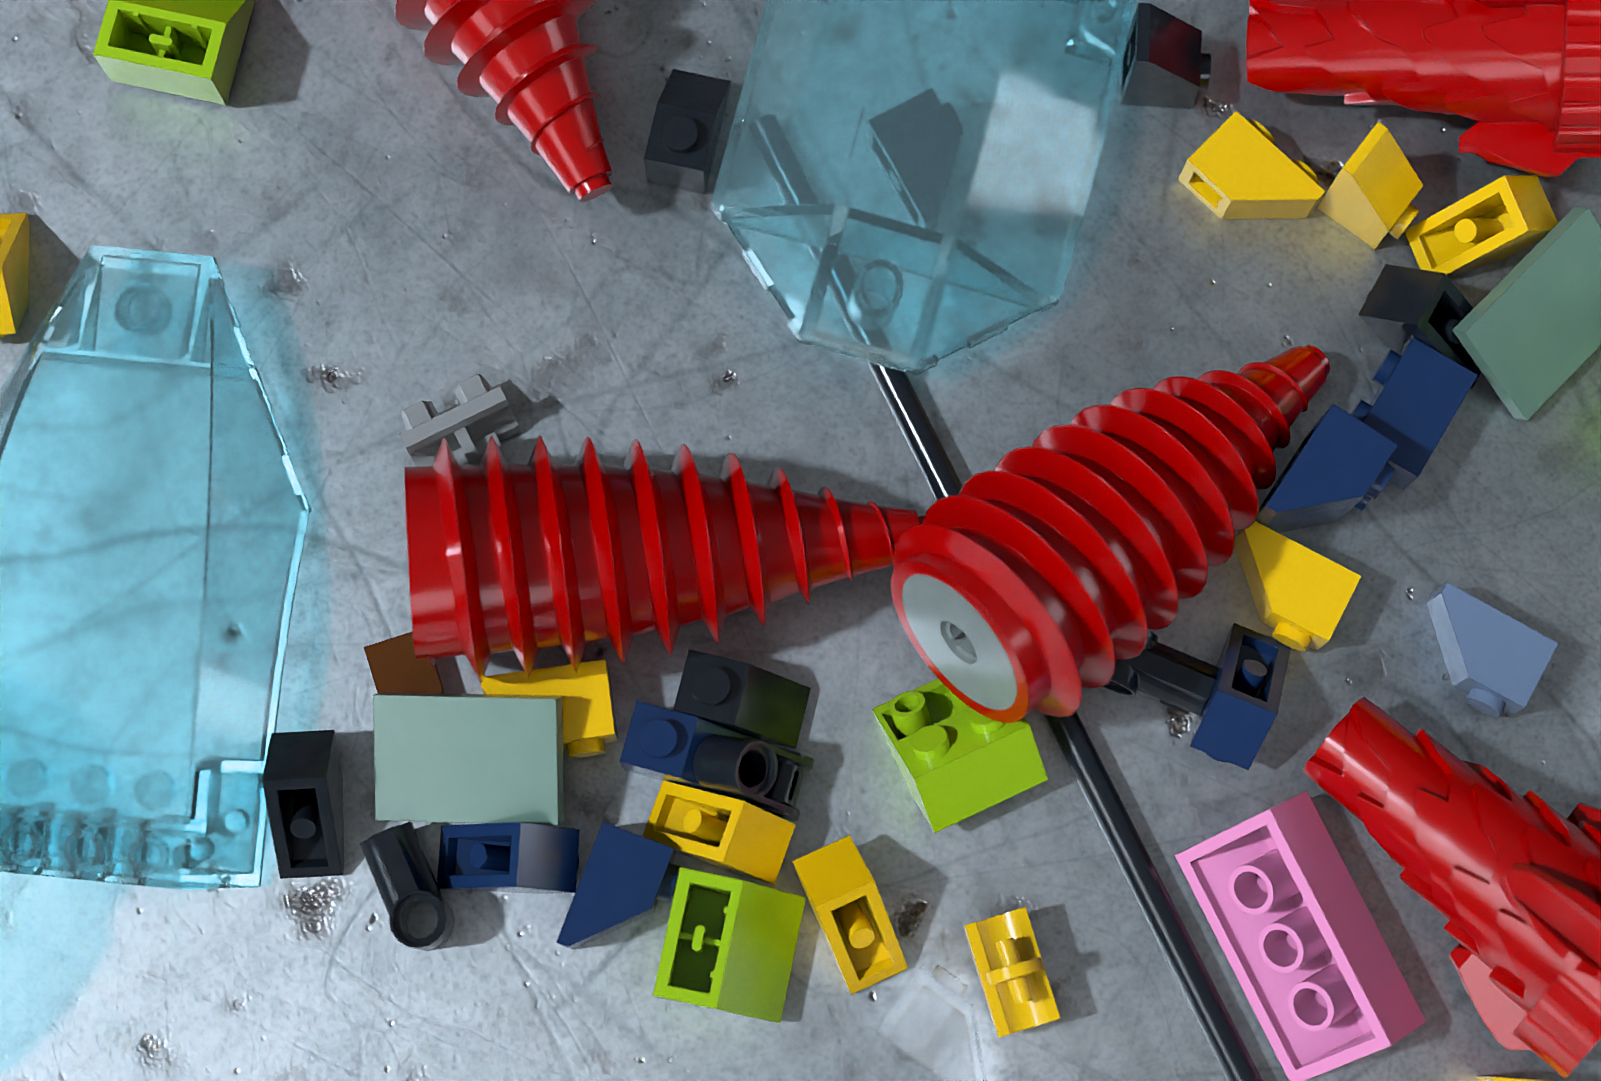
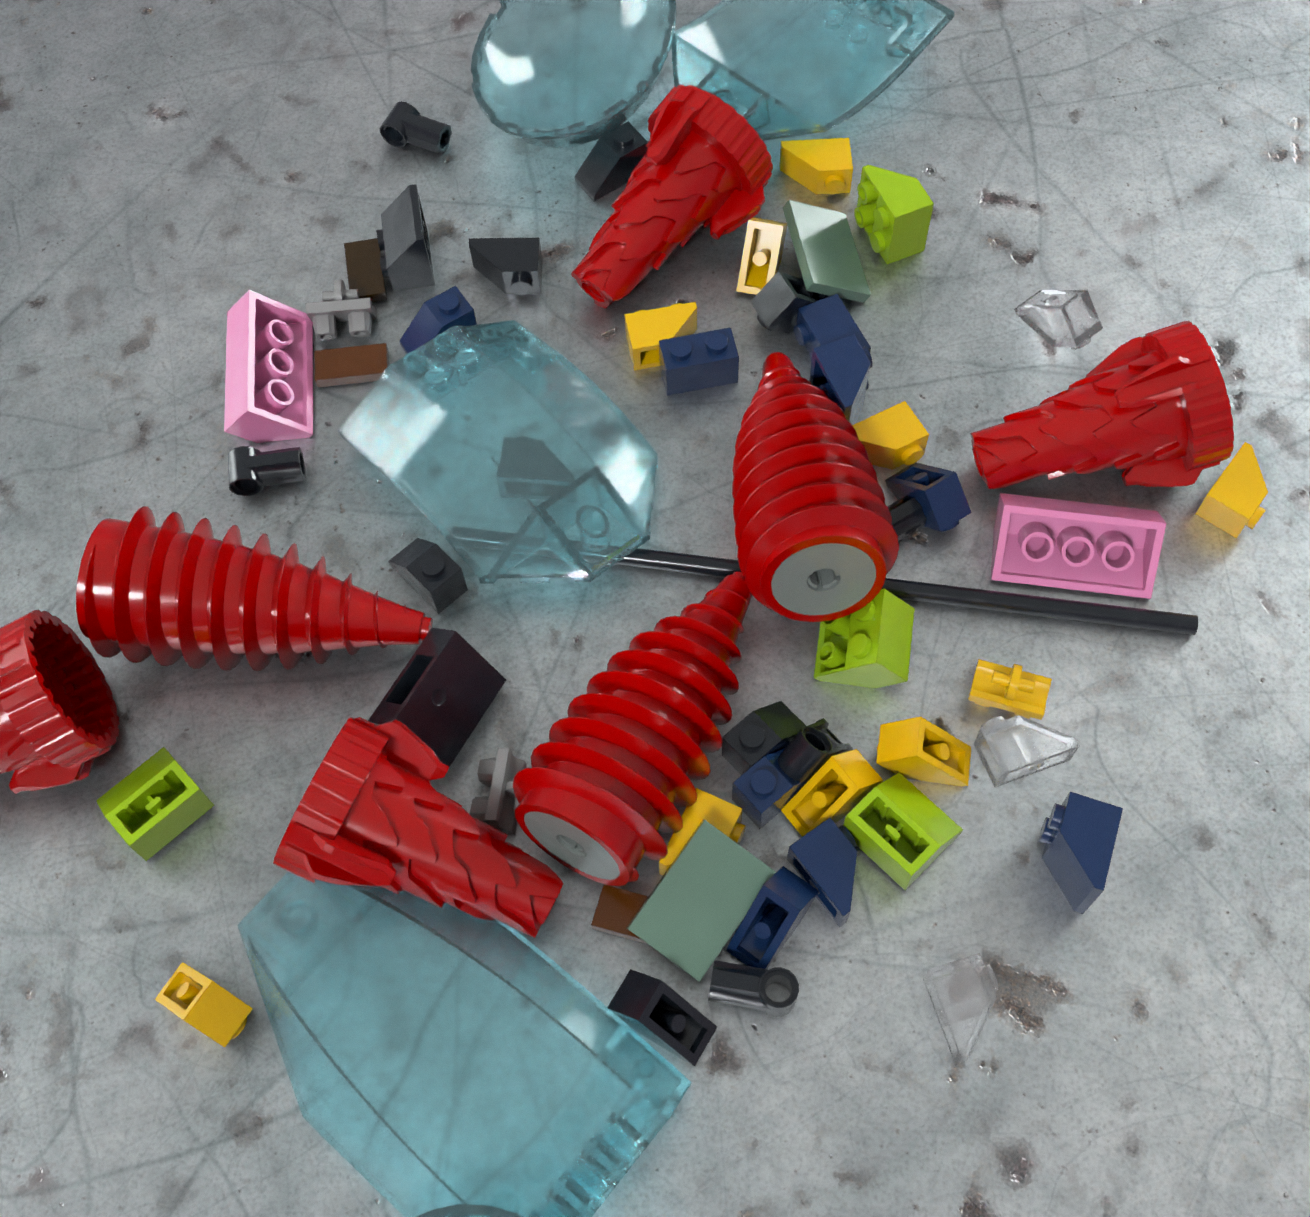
camera: 50 degrees left, 15 degrees down
black slope [1120,3,1211,109] -> none
yellow slope [1317,122,1423,250] -> none
sand blue slope [1426,582,1559,717] -> none
none -> red cone [273,717,563,939]
none -> black piece [368,628,506,766]
none -> dark blue brick [659,327,739,396]

